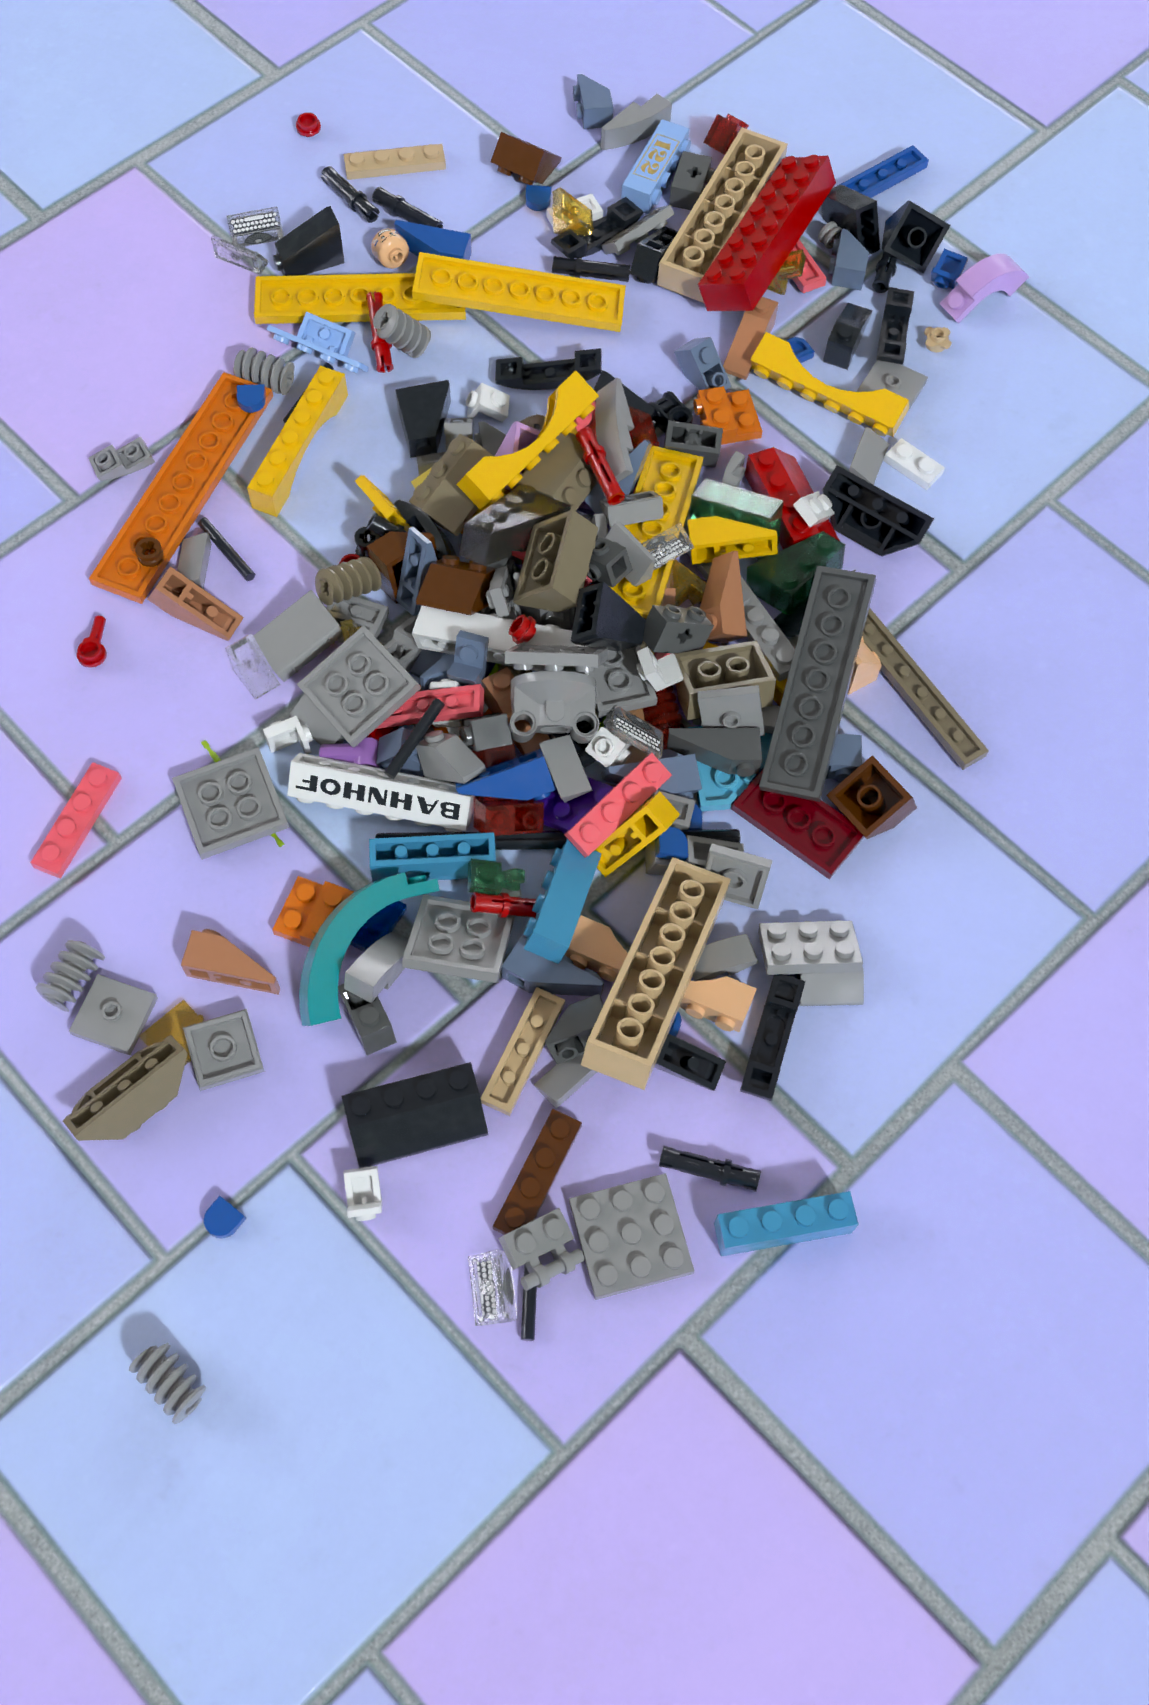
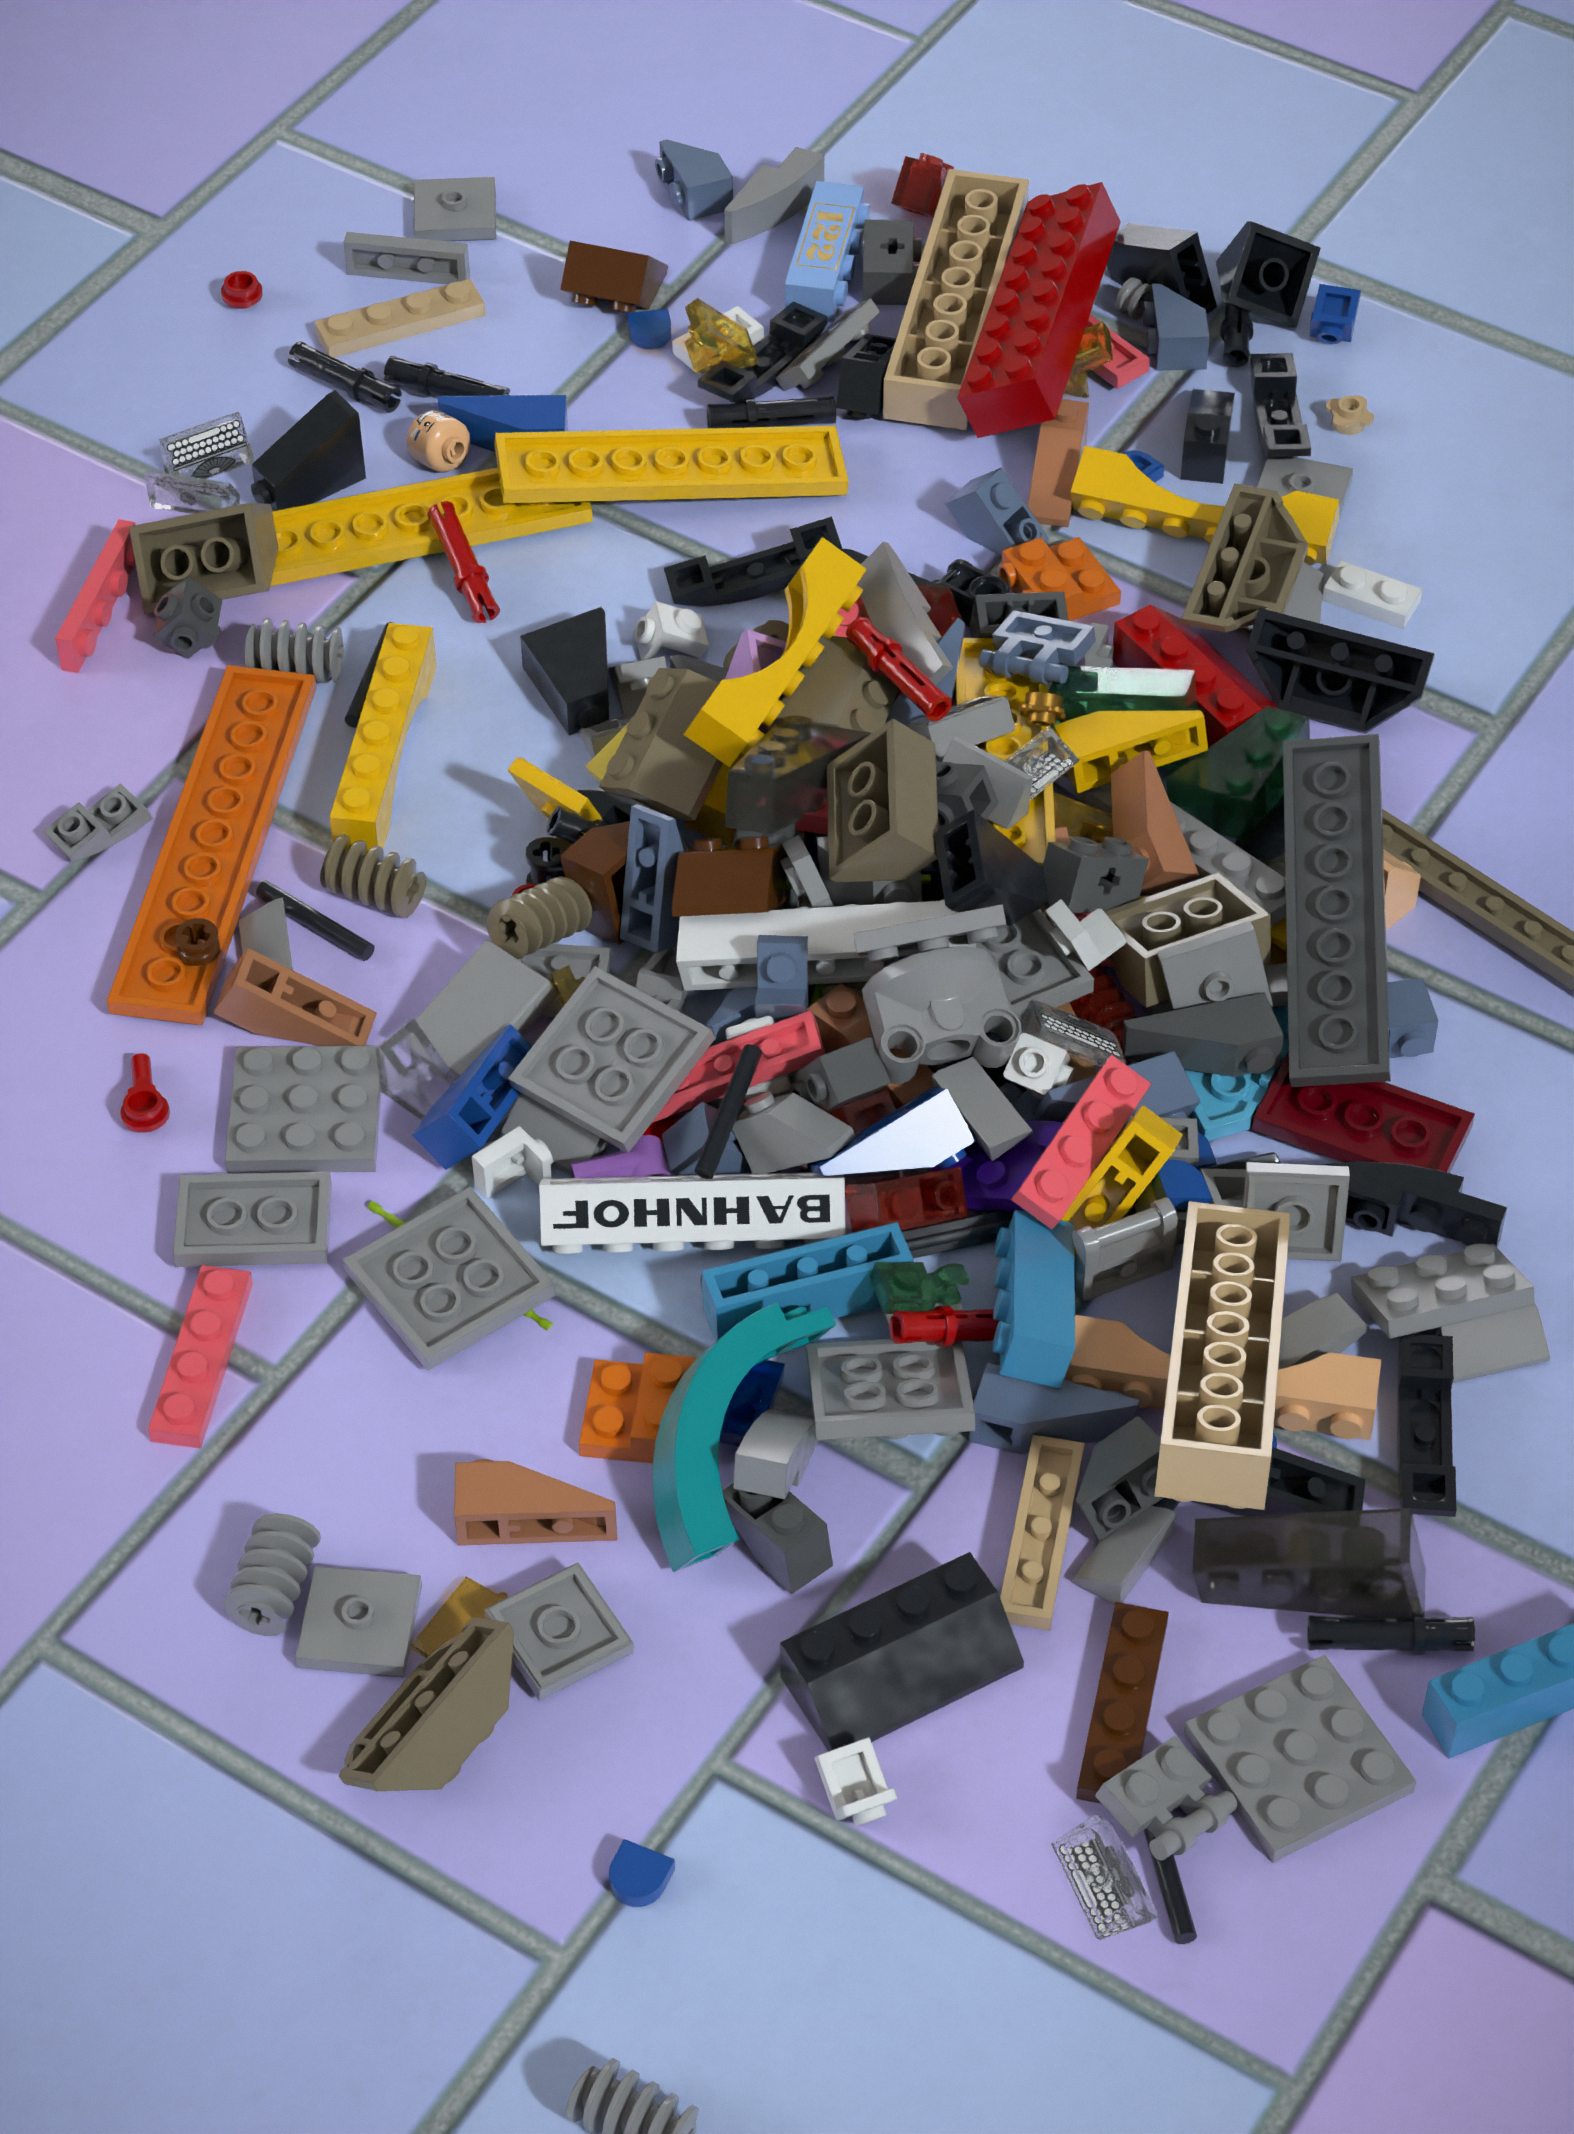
camera: 10 degrees left, 15 degrees down
blue tile [237,384,266,413] -> none
light blue bracket [266,312,369,374] -> none
light grey piece [373,304,431,358] -> none
red plate [508,614,536,644] -> none
white plate [793,491,835,527] -> none
reddish brown slope [826,755,917,839] -> none
blue plate [839,145,929,198] -> none
lavender arch [939,254,1029,323] -> none
none -> coral plate [55,519,136,673]
none -> dark tan slope [129,502,278,614]
none -> dark grey brick [153,576,222,659]
none -> light grey plate [173,1172,332,1267]
none -> light grey plate [225,1046,384,1173]
none -> dark tan piece [320,834,426,918]
none -> light grey plate [343,232,470,285]
none -> blue slope [412,1024,532,1170]
none -> light grey plate [414,177,496,241]
none -> sand blue plate [979,610,1096,685]
none -> pearl gold plate [1018,692,1066,727]
none -> light grey plate [1072,1197,1178,1302]
none -> dark tan wedge [1181,483,1308,632]
none -> clear smoke wedge [1192,1508,1426,1617]
none -> black slope [1324,1162,1507,1247]

